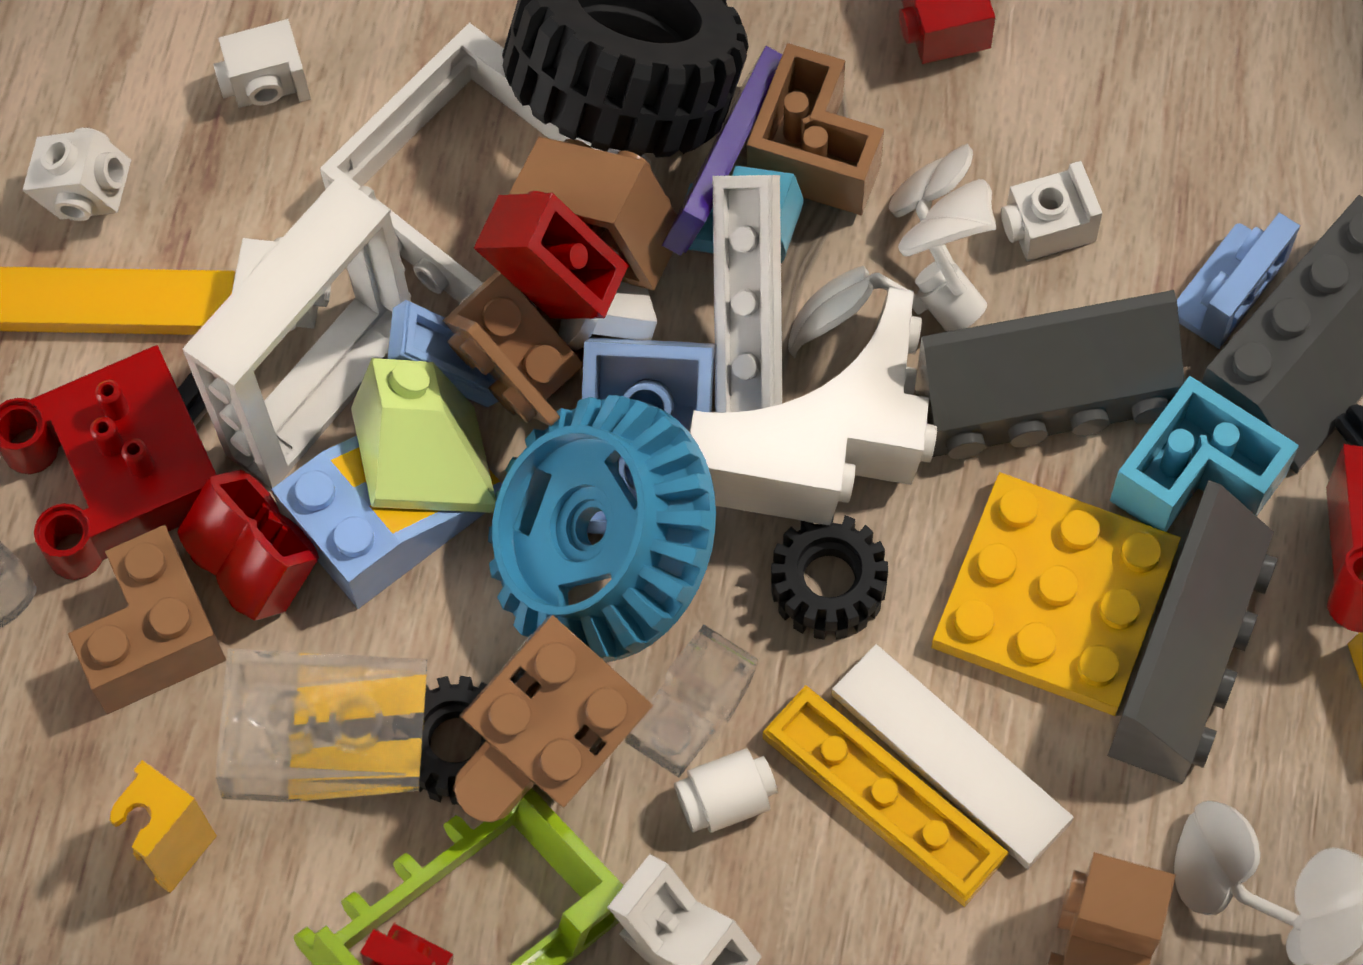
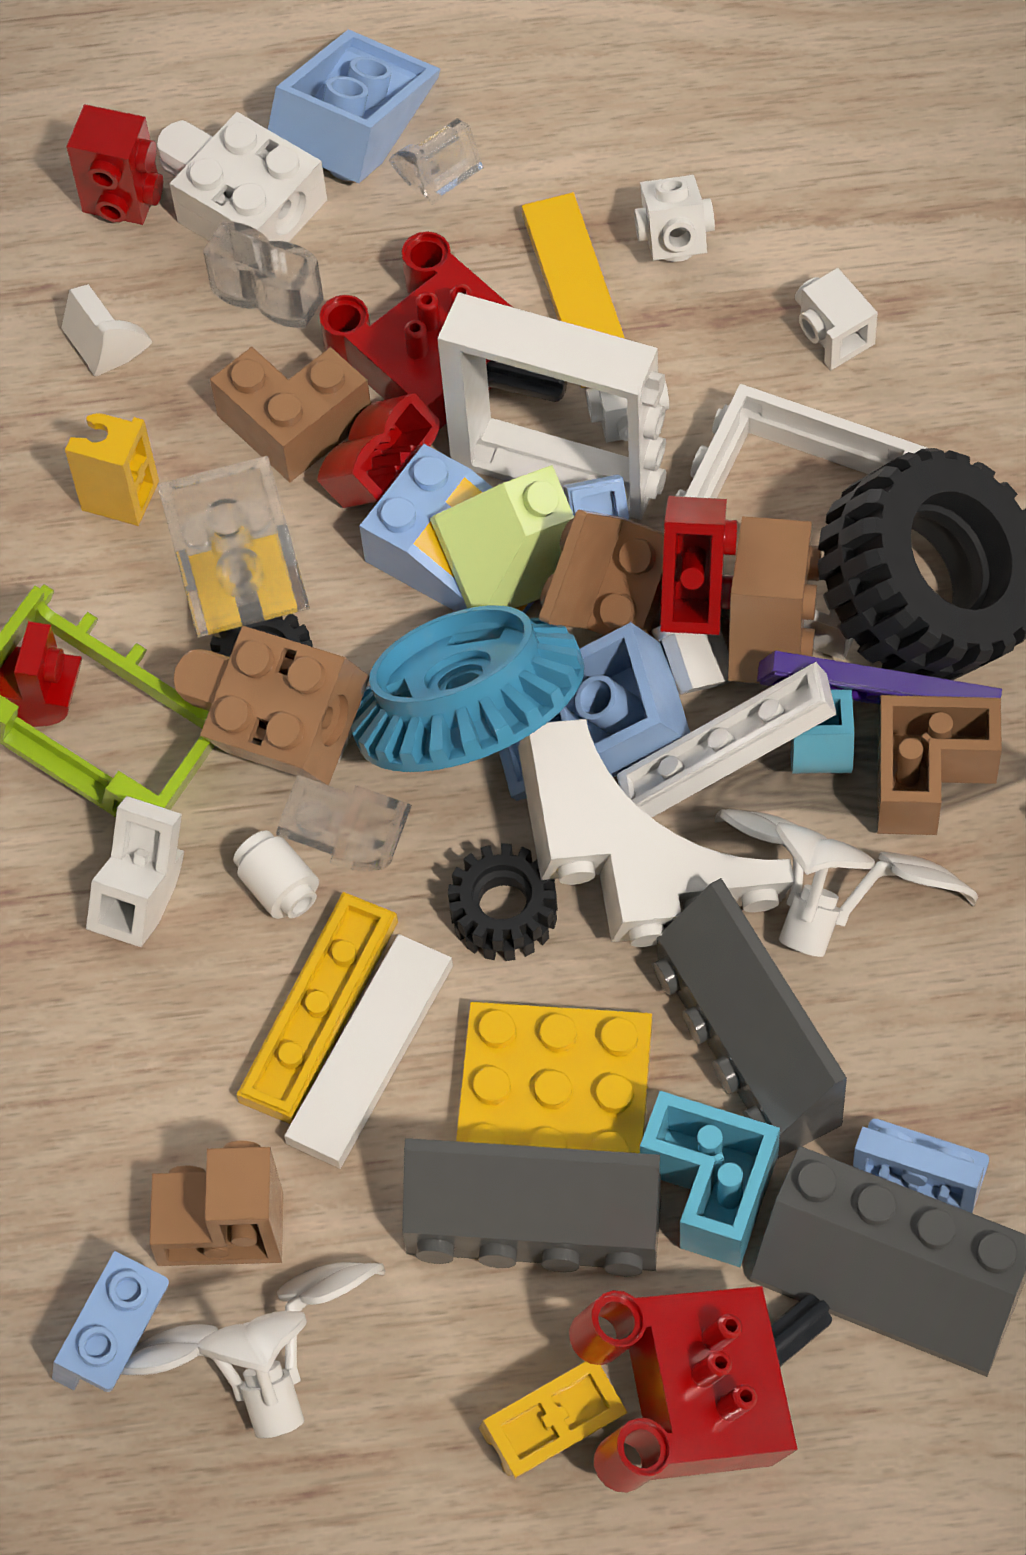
camera: 75 degrees right, 5 degrees down
white brick [1001,161,1103,261] -> none

